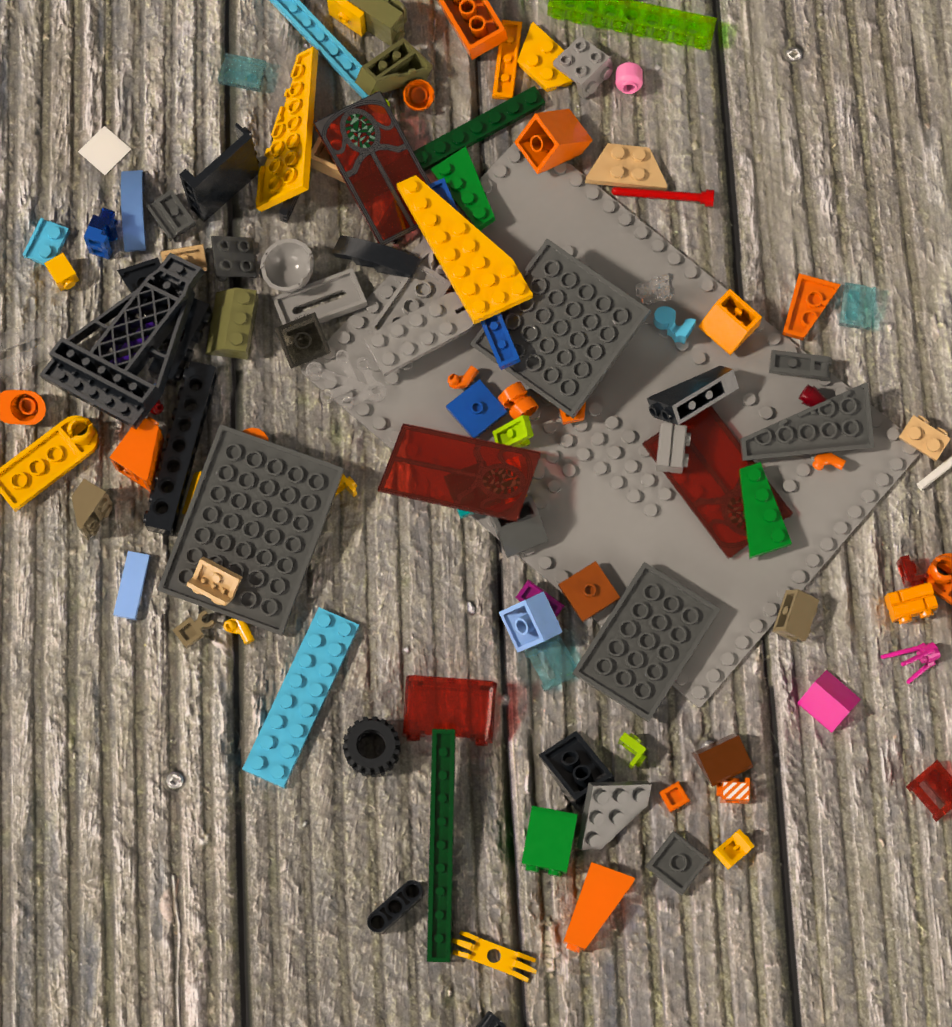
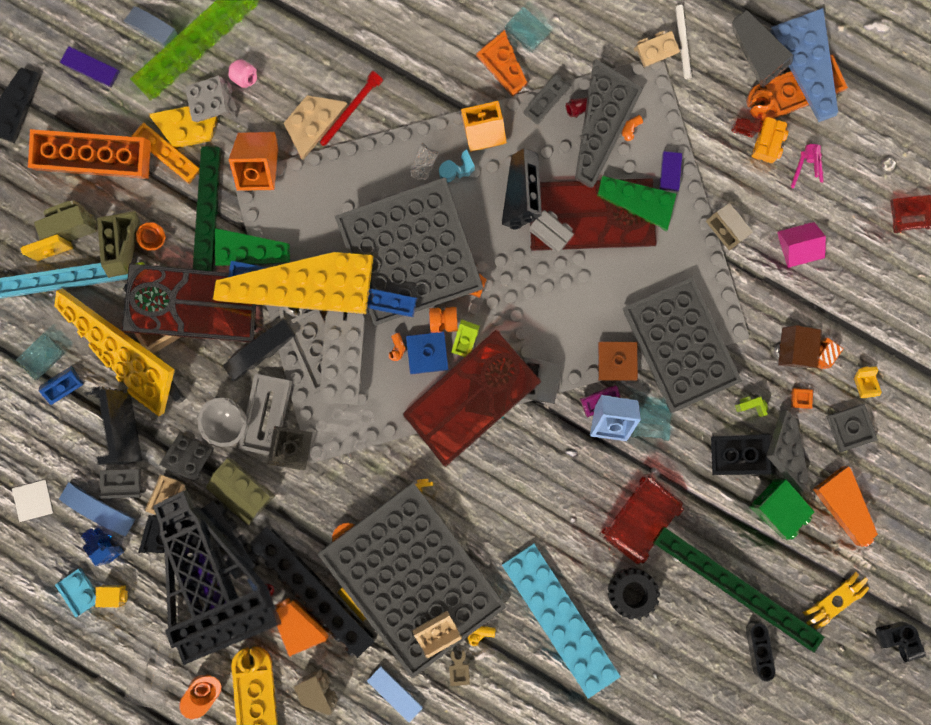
camera: 55 degrees left, 10 degrees up
none -> blue slope [39,366,83,405]
none -> dark purple tile [659,151,682,192]

